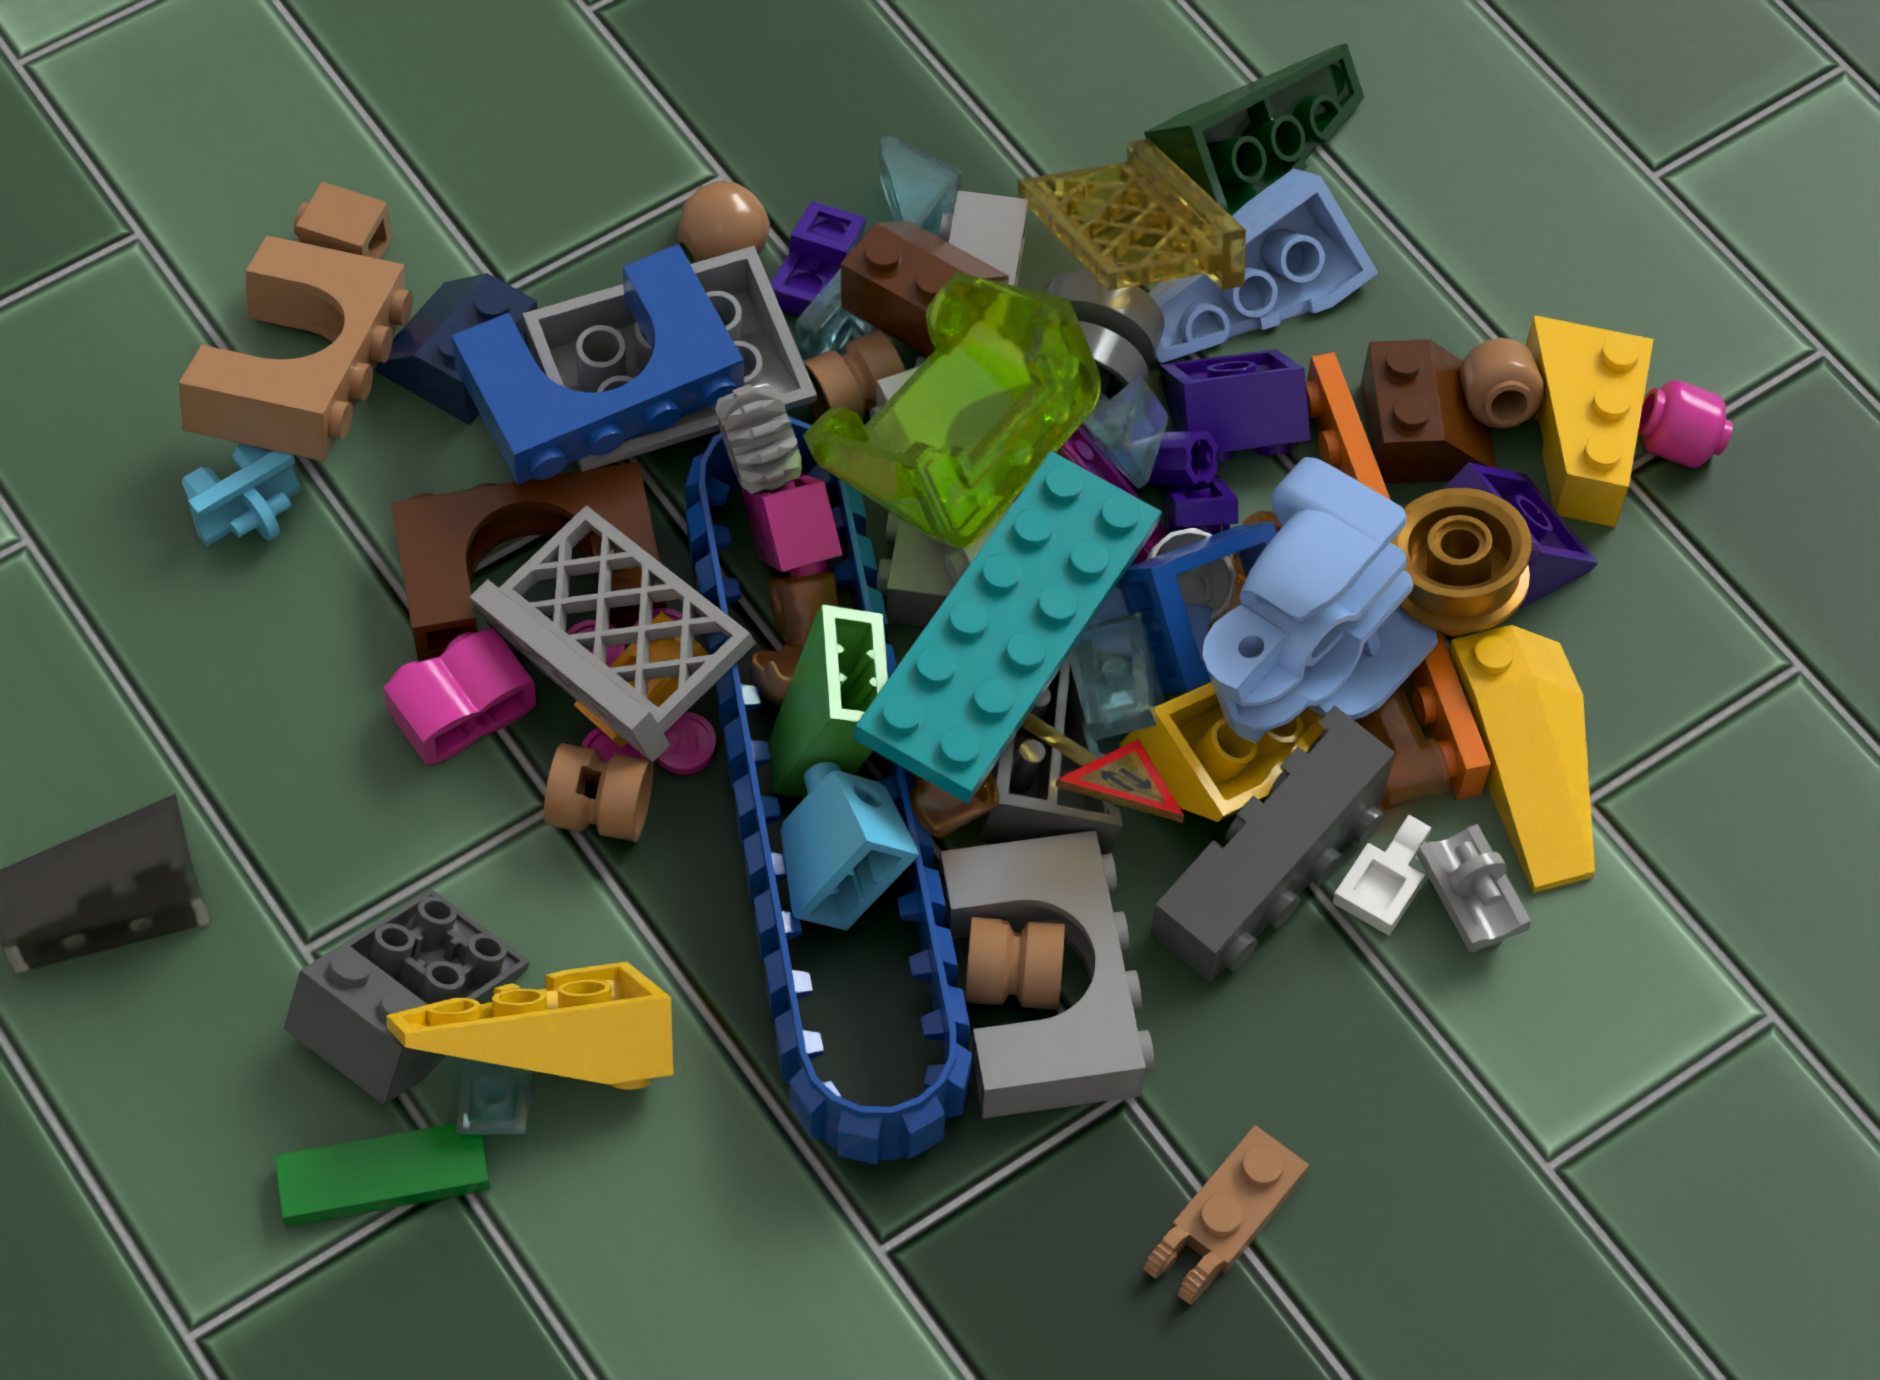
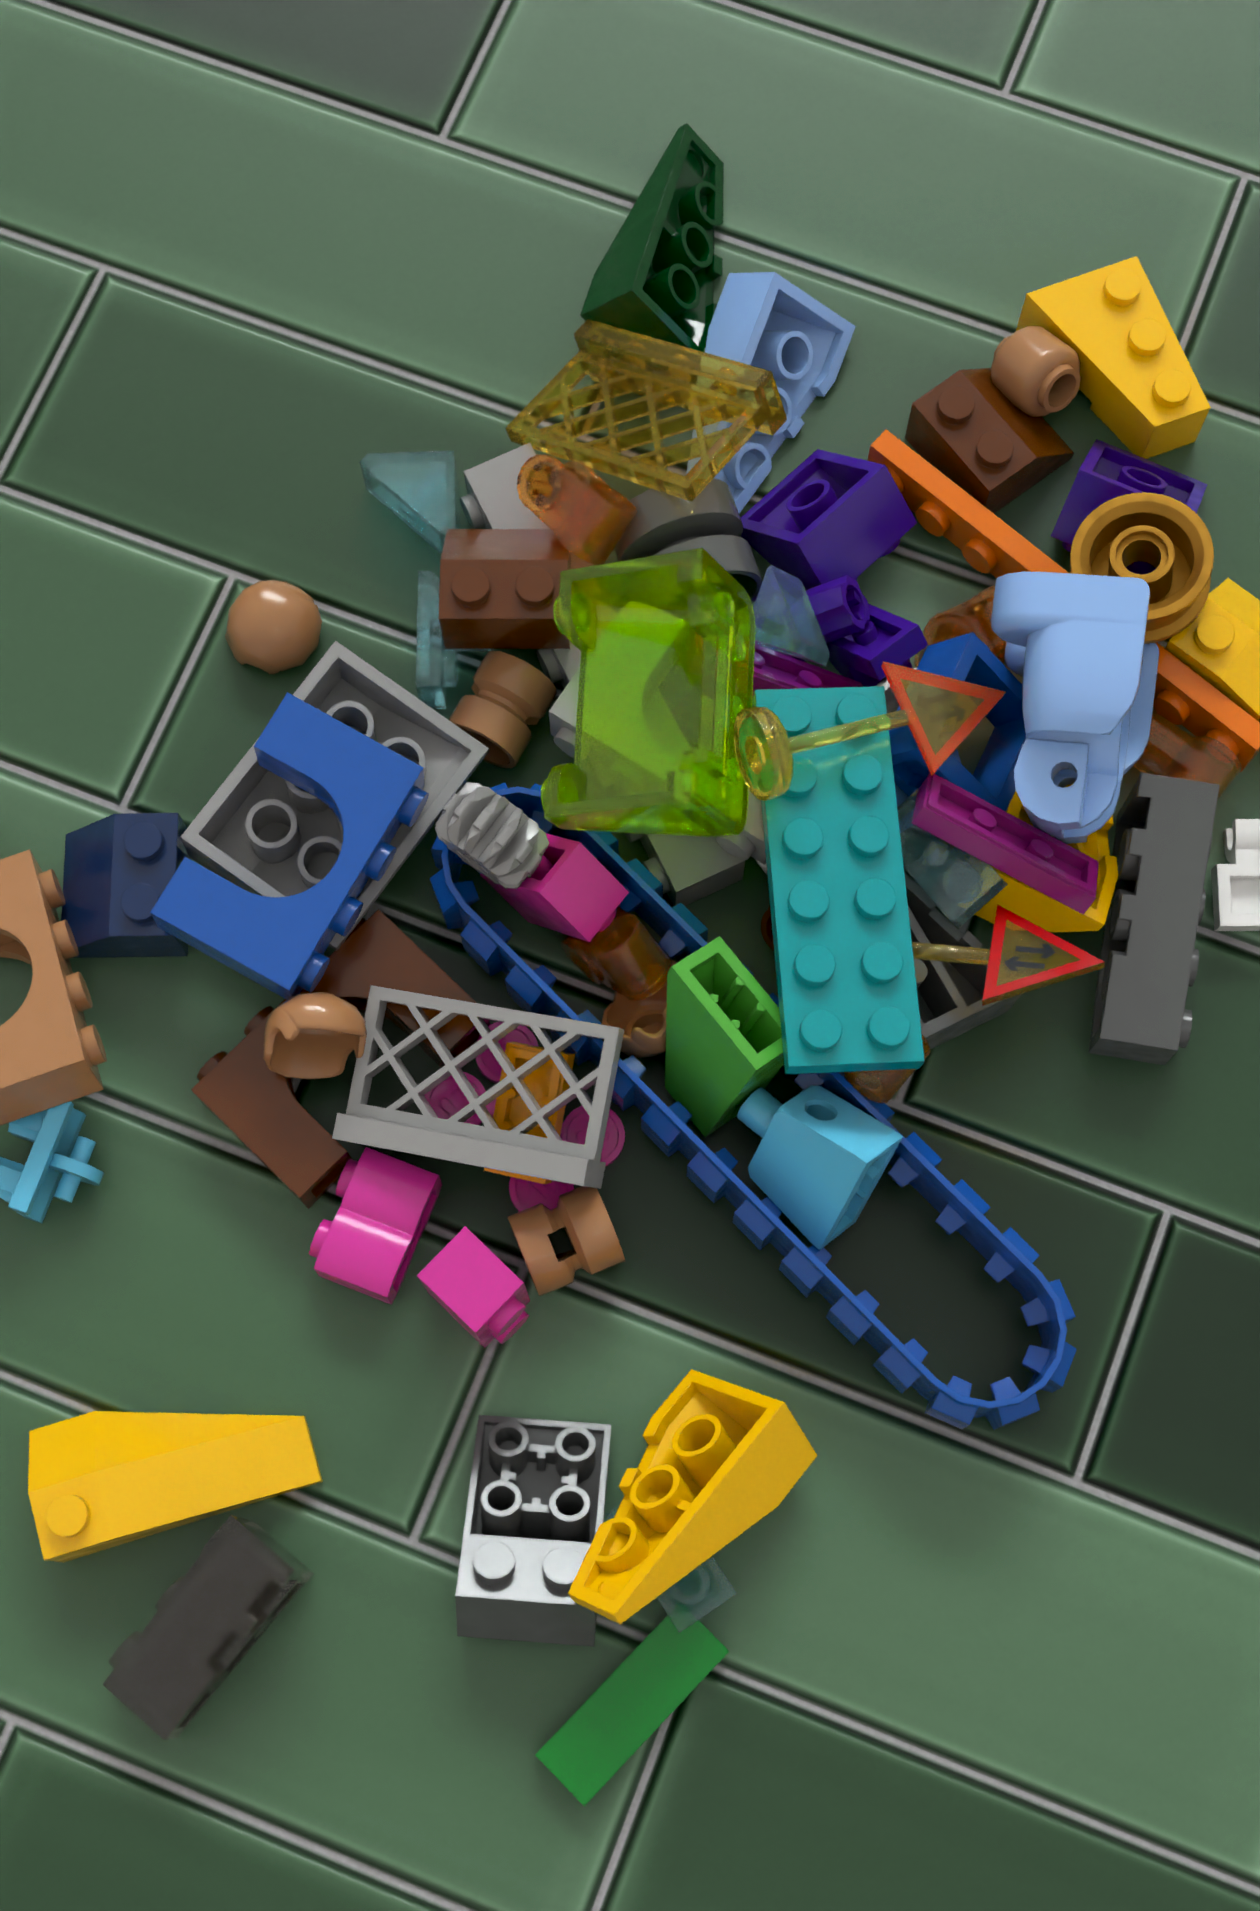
camera: 30 degrees left, 15 degrees up
dark purple slope [770,201,867,323] -> none
light grey arch [939,830,1154,1119] -> none
medium nougat wheel [965,917,1065,1010] -> none
dark pink head [1638,380,1733,468] -> none
none -> yellow wedge [28,1411,323,1563]
none -> medium nougat hair [263,992,367,1079]
none -> dark pink brick [417,1226,531,1348]
none -> clear orange piece [517,455,638,566]
none -> clear yellow piece [734,661,1006,801]
none -> magenta tile [912,773,1099,914]

